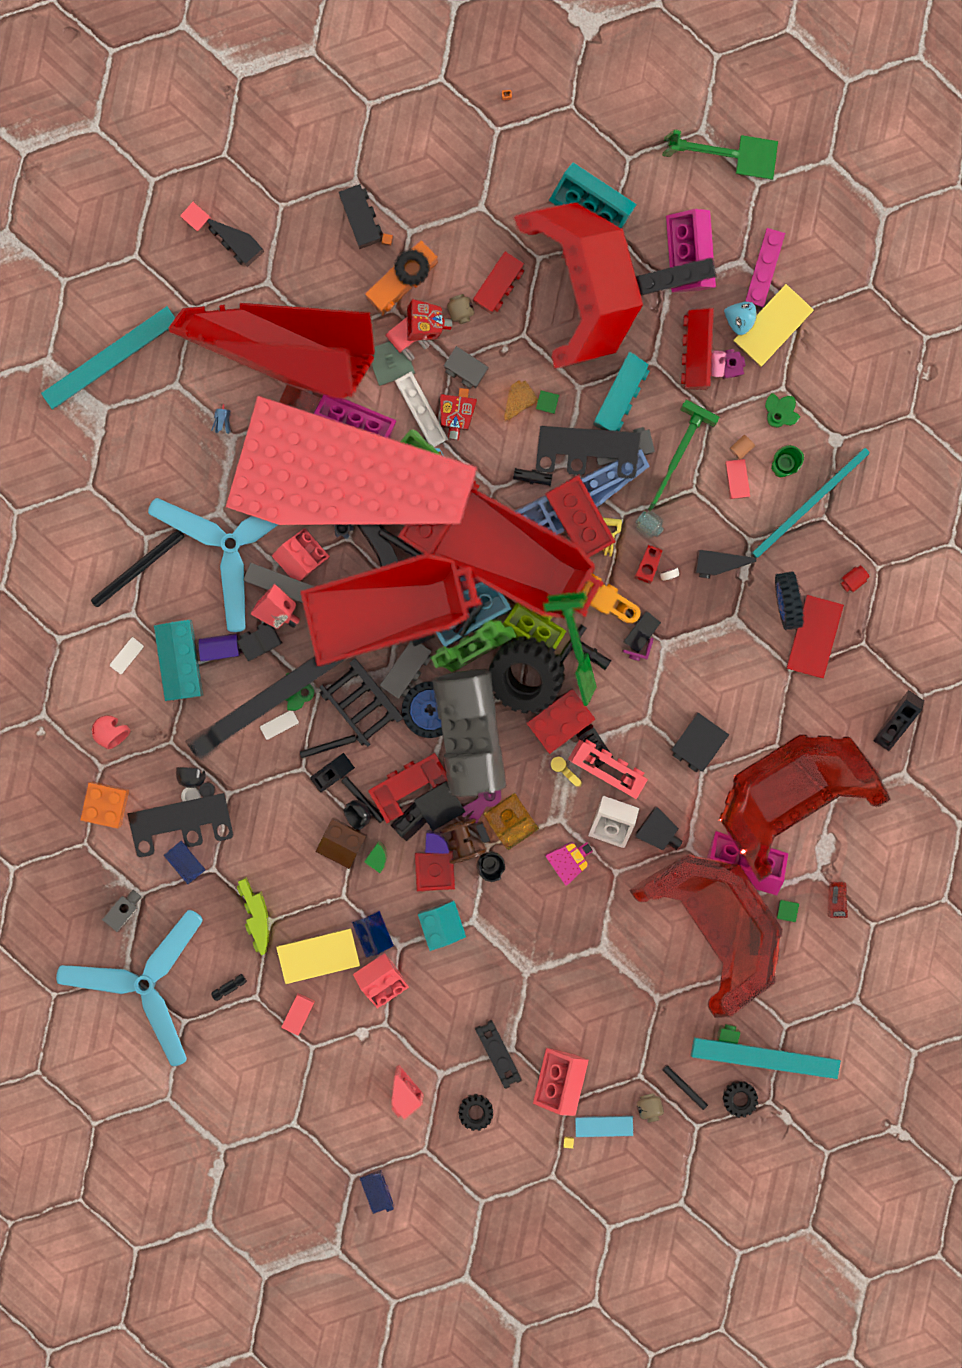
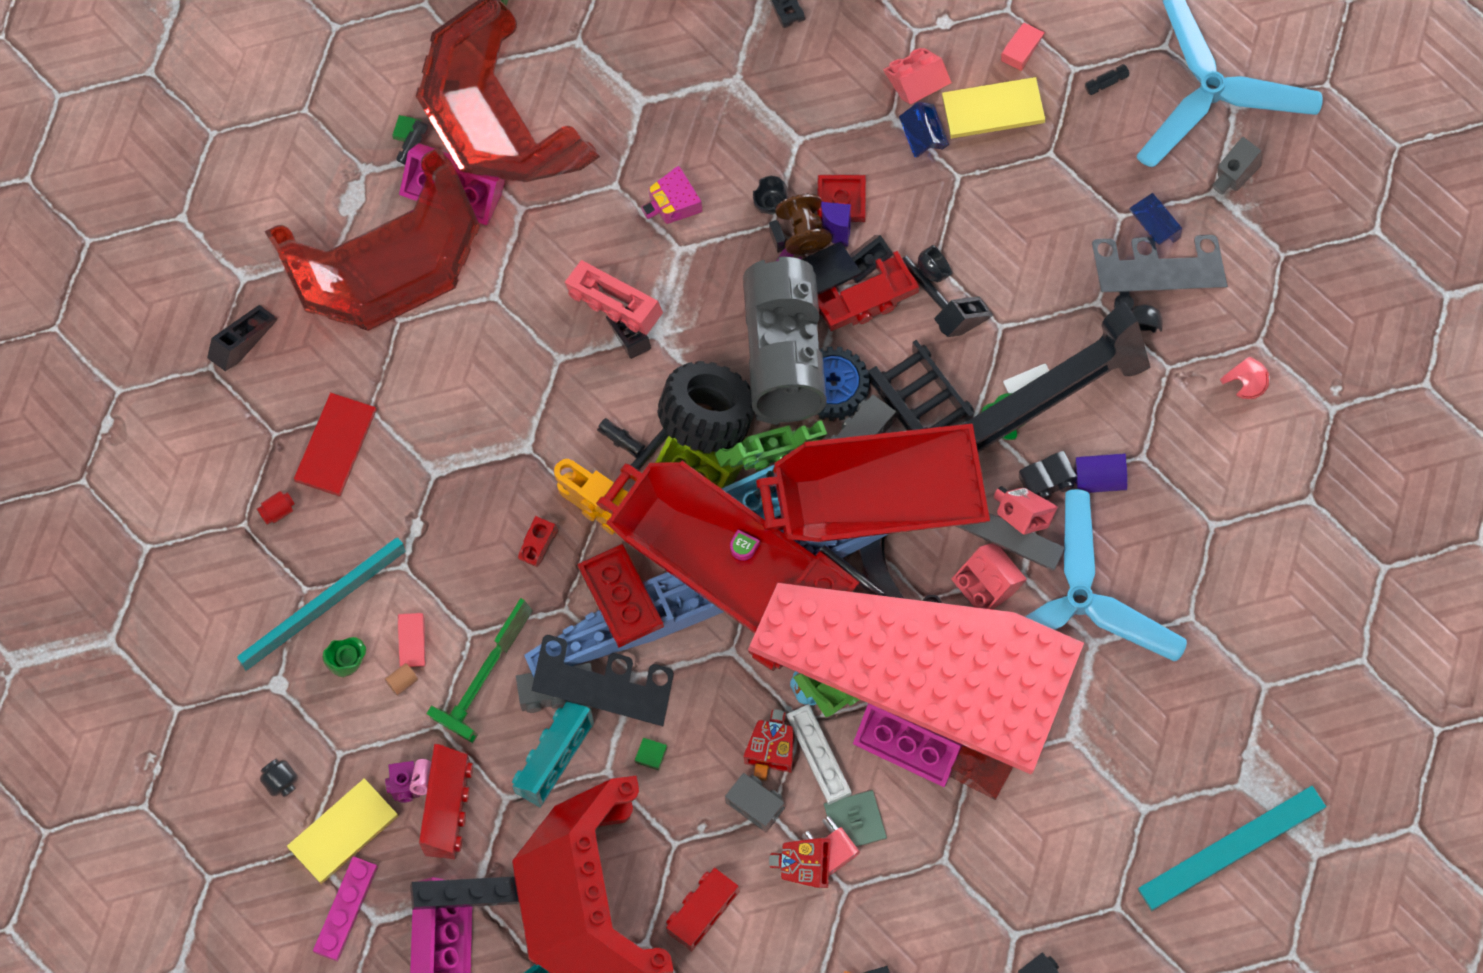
camera: 175 degrees left, 20 degrees down
orange brick [80,782,129,829] -> none
black axle [91,530,185,607] -> none
white sticker [110,637,144,674] -> none
teal slope [154,620,203,701] -> none
red windscreen [169,303,375,399] -> none
white tile [181,788,201,802] -> none
flat silver piece [211,404,231,434] -> none
lime slope [237,877,269,955] -> none
black piece [300,734,357,758] -> none
reddish brown slope [315,818,367,869] -> none
green brick [364,841,387,873] -> none
orange brick [365,240,438,316] -> none
black tyre [394,249,430,286] -> none
teal slope [418,900,466,951] -> none
dark tan head [447,294,475,324] -> none
clear yellow slope [483,793,539,850] -> none
clear yellow slope [504,380,538,422] -> none
black pin [513,468,553,486] -> none
red brick [526,688,596,754] -> none
green piece [544,592,597,706] -> none
light yellow piece [551,757,582,787] -> none
white slope [588,796,639,848] -> none
light yellow piece [603,518,622,556] -> none
magenta bracket [622,638,654,661] -> none
black slope [623,611,661,653] -> none
clear light blue head [635,510,664,539] -> none
black torso [635,806,683,850] -> none
white tile [659,568,680,581] -> none
black panel [670,712,729,773] -> none
black slope [695,550,757,579] -> none
medium azure piece [724,302,757,335] -> none
green plate [765,393,800,428] -> none
black wheel [775,571,804,630] -> none
clear red leg [828,882,848,918] -> none
none -> black head [260,758,298,797]
none -> black axle [396,120,428,165]
none -> tile [730,530,760,560]

